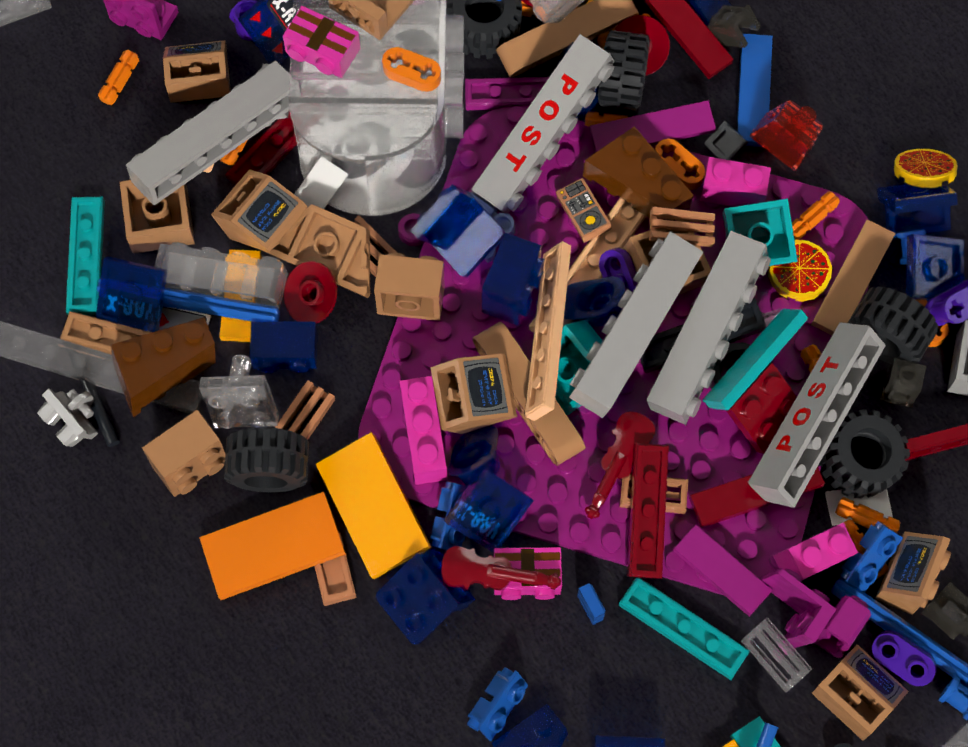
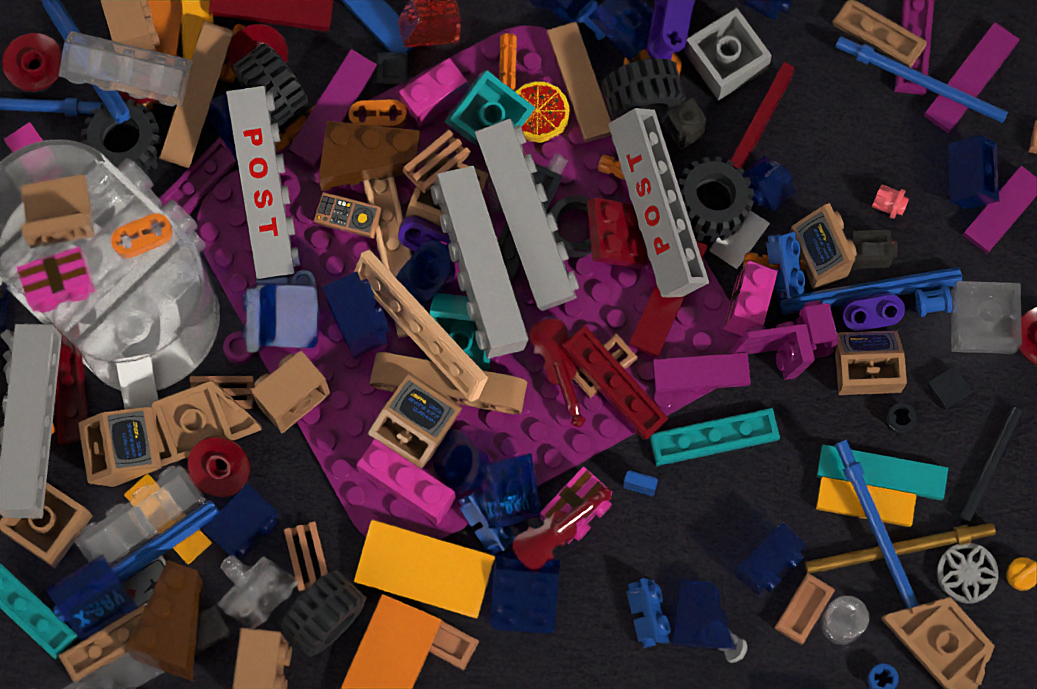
camera: 45 degrees left, 5 degrees up
teal tile [703,309,808,410] -> none
clear tile [741,618,813,692] -> none
orange axle [835,497,900,533] -> none
none -> clear blue brick [742,156,796,211]

